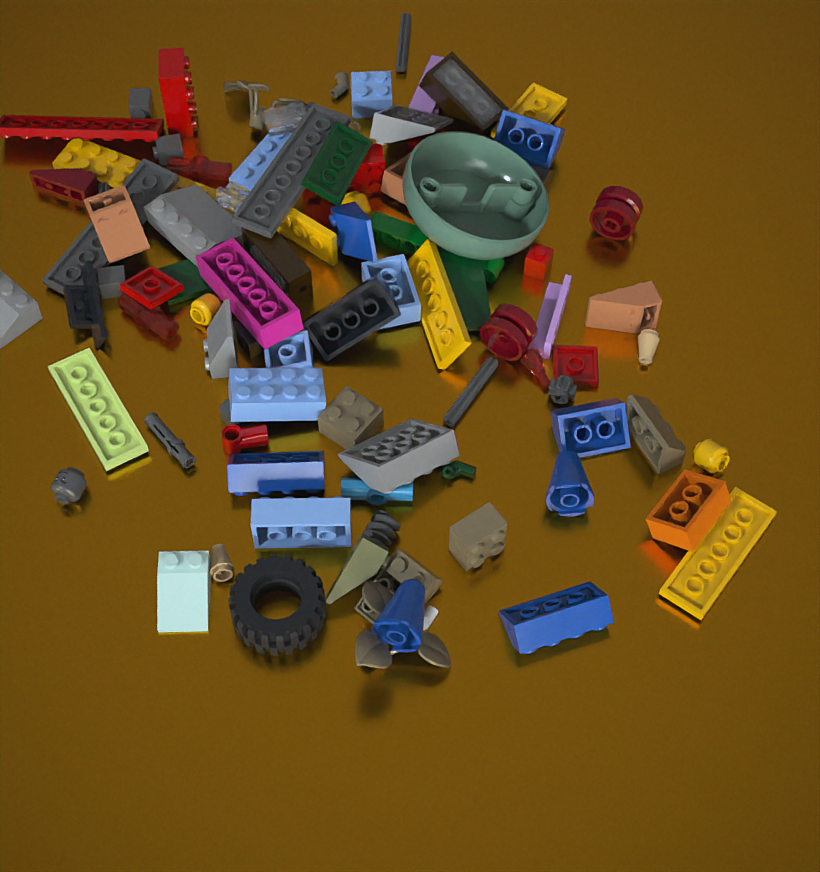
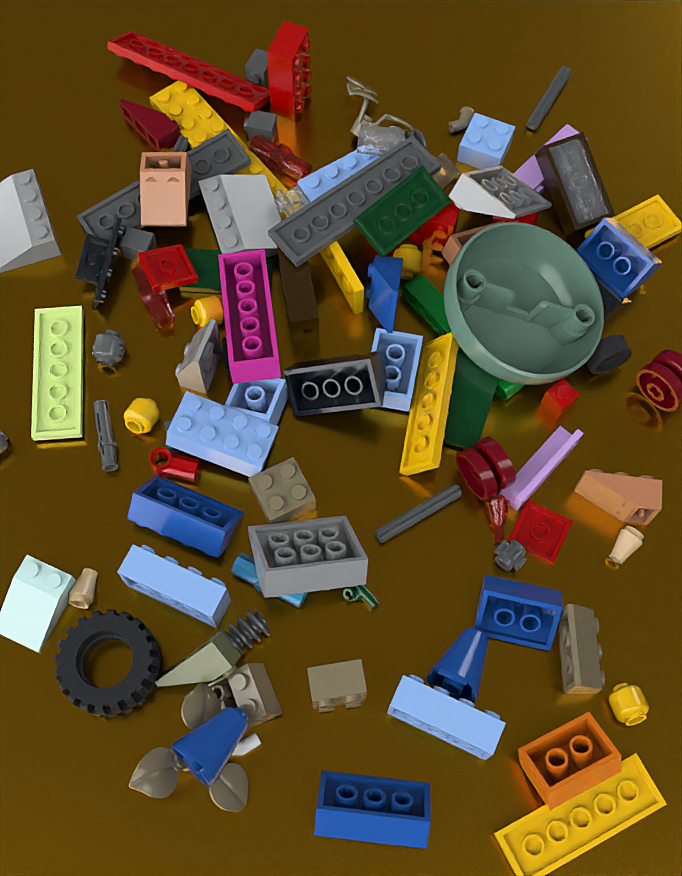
camera: 25 degrees right, 10 degrees up
none -> dark grey head [92,330,126,366]
none -> yellow head [124,398,160,434]
none -> light blue brick [387,674,506,760]
none -> black tyre [586,335,632,374]

